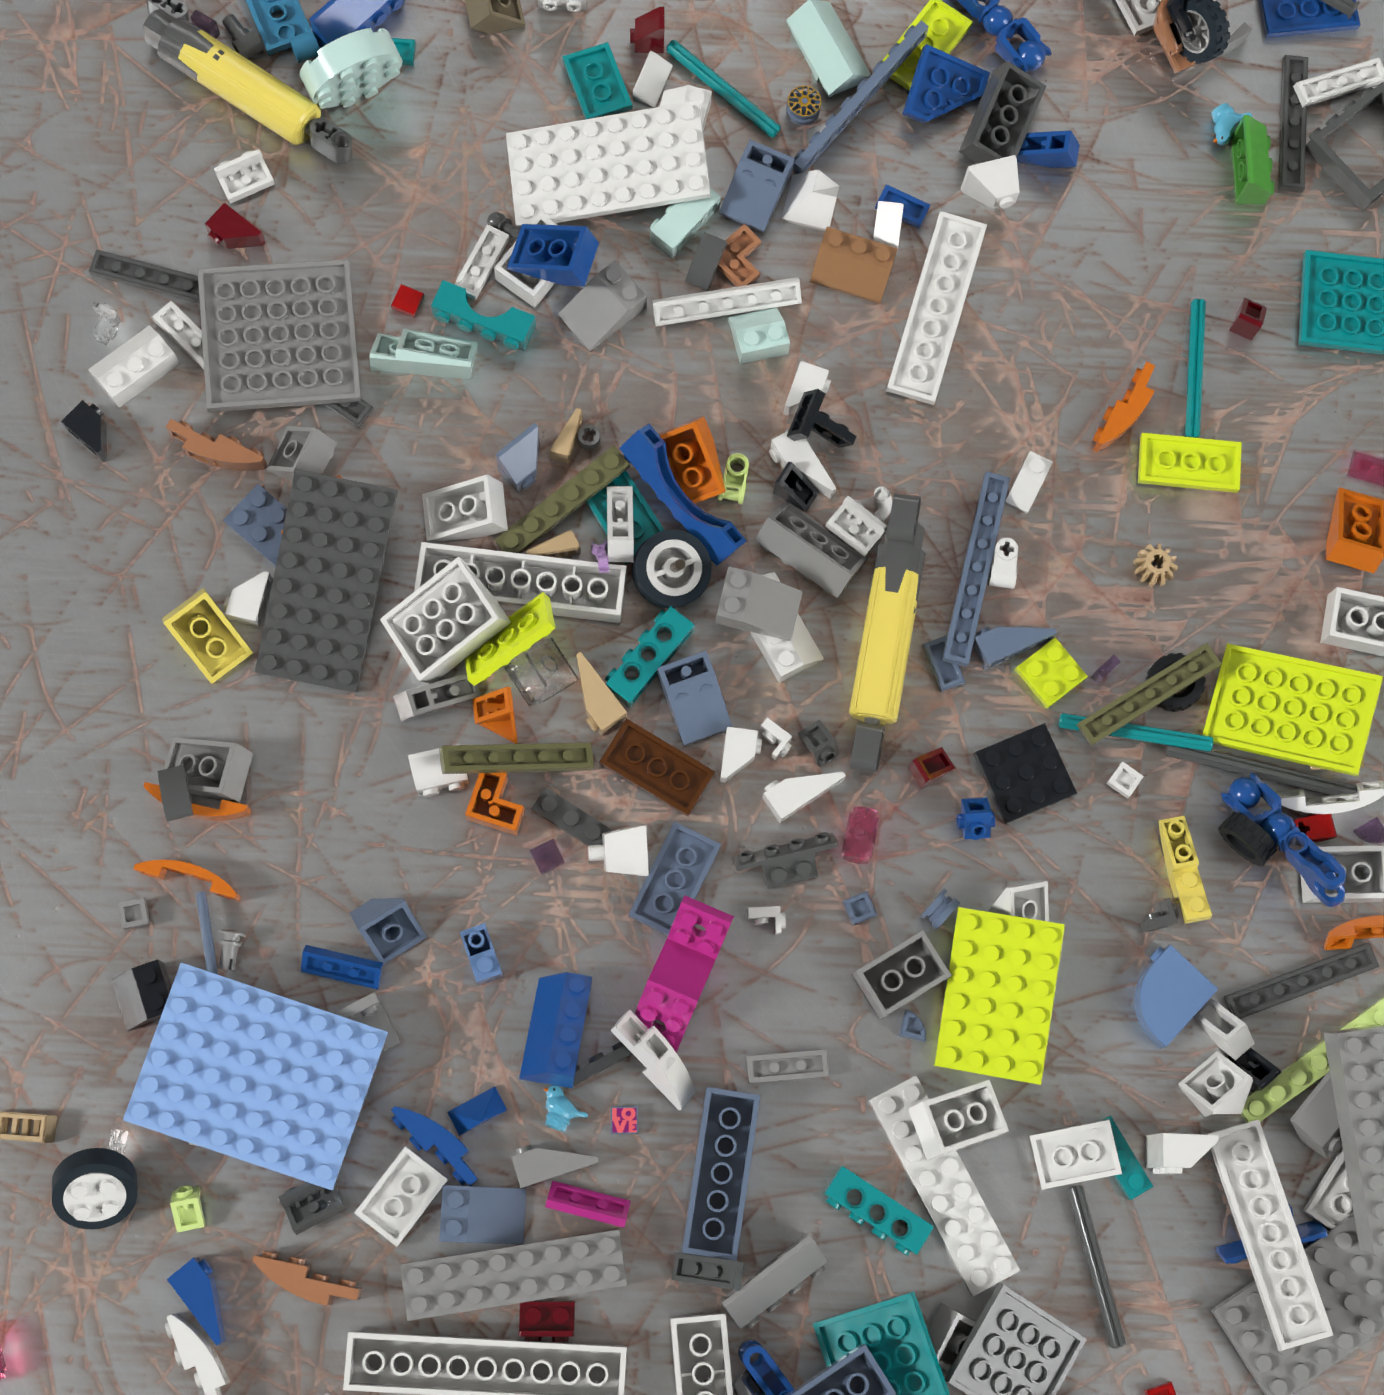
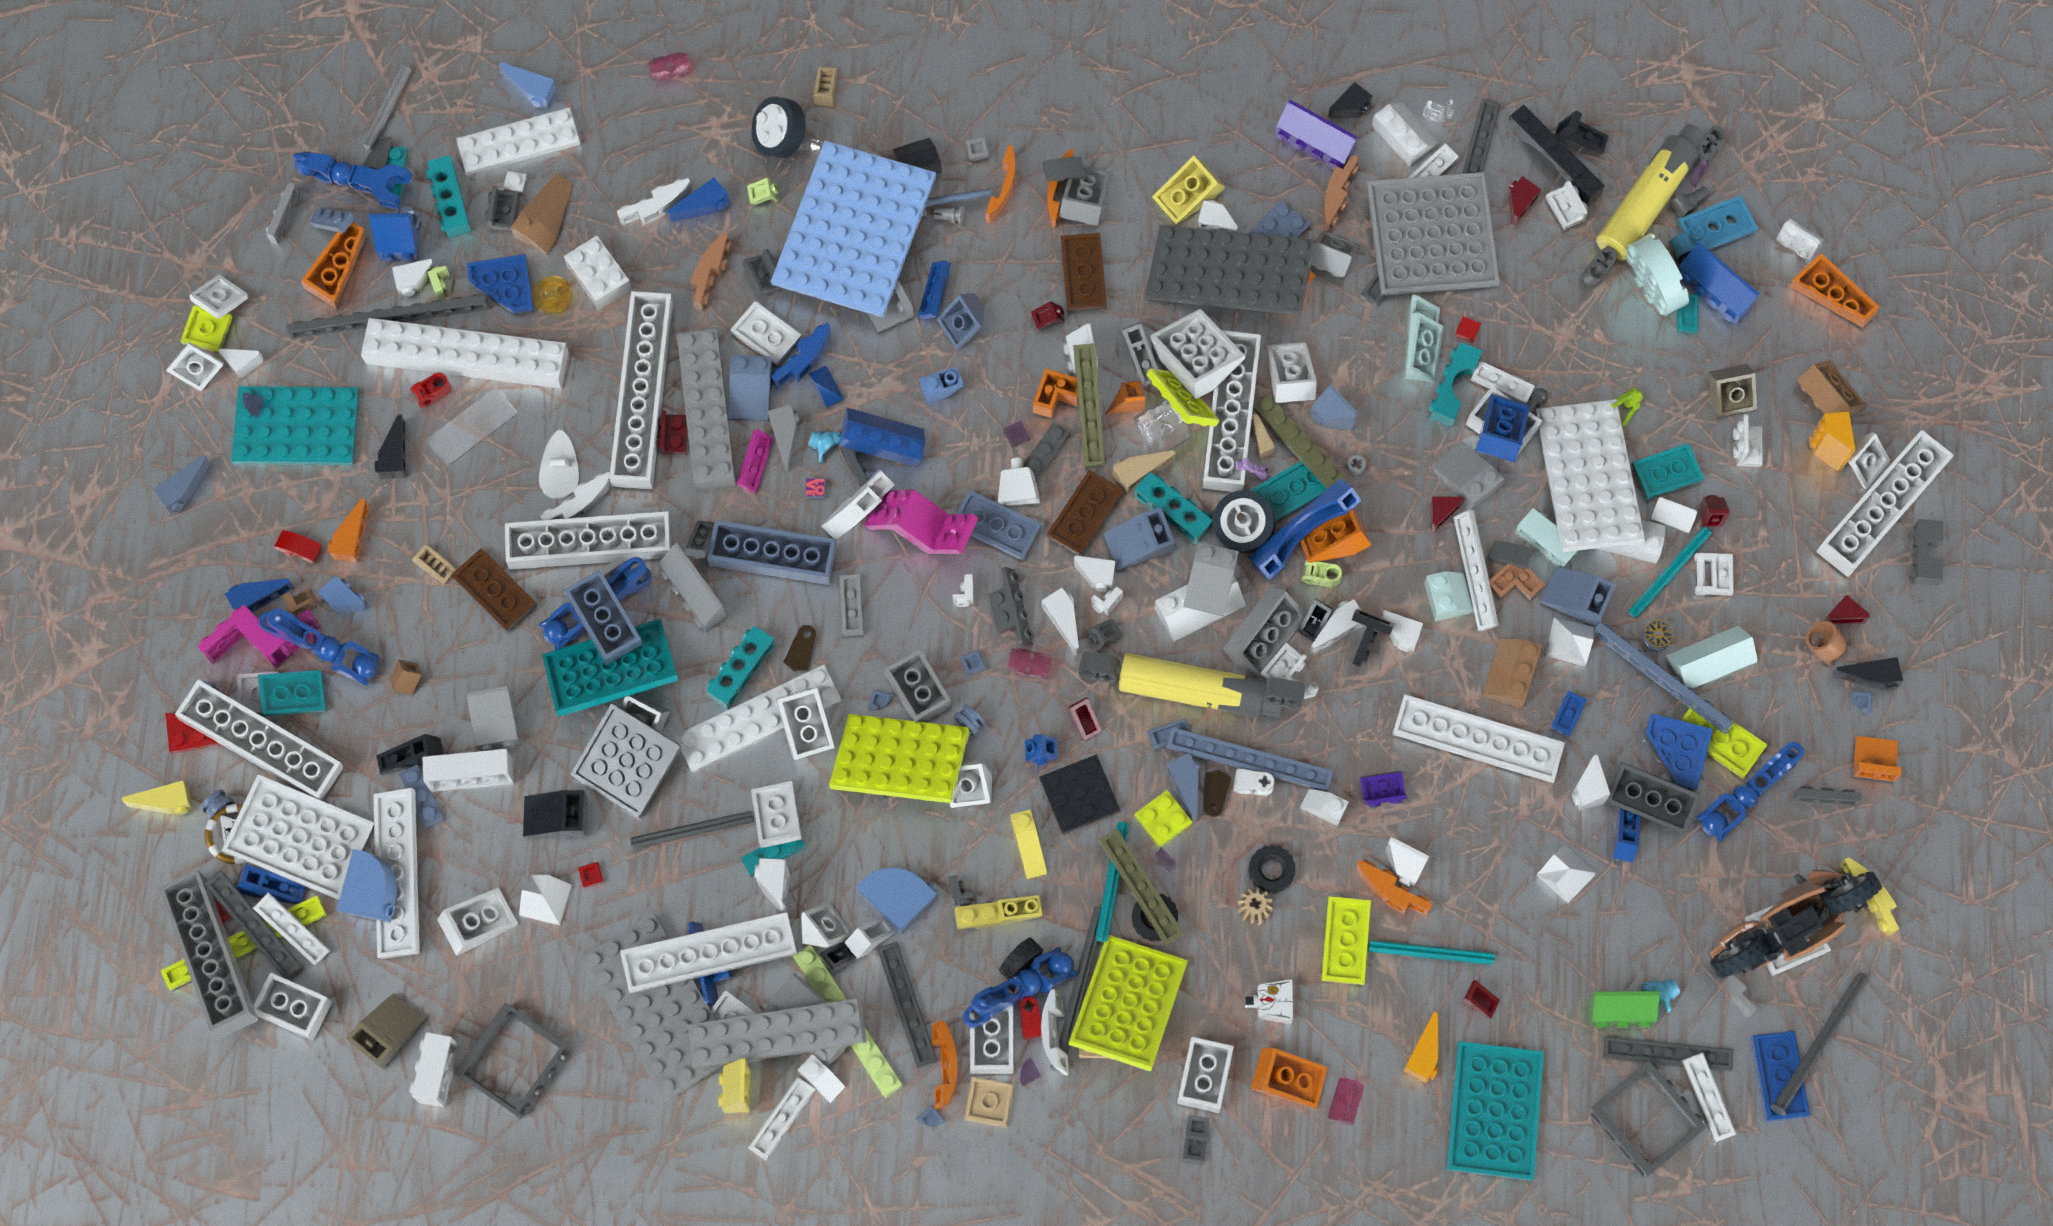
camera: 100 degrees right, 5 degrees down
tan slope [549,408,583,464] -> none
white slope [607,486,634,562] -> none
white slope [873,201,904,254] -> none
white plate [1106,761,1144,799] -> none
none -> dark brown piece [783,625,816,672]
none -> light yellow slope [1010,809,1047,880]
none -> dark red bracket [1031,301,1065,331]
none -> reddish brown plate [1061,233,1107,312]
none -> dark brown piece [1203,770,1231,817]
none -> white torso [1245,980,1293,1024]
none -> black tyre [1248,845,1296,894]
none -> slope [1275,99,1358,170]
none -> dark purple bracket [1360,771,1407,807]
none -> white slope [1385,837,1429,888]
none -> light orange slope [1403,1011,1439,1083]
none -> dark red slope [1430,496,1464,533]
none -> black arch [1507,105,1605,207]
none -> white slope [1537,845,1596,903]
none -> black bracket [1554,110,1609,155]
none -> lime plant [1611,387,1643,428]
none -> white plate [1695,553,1733,596]

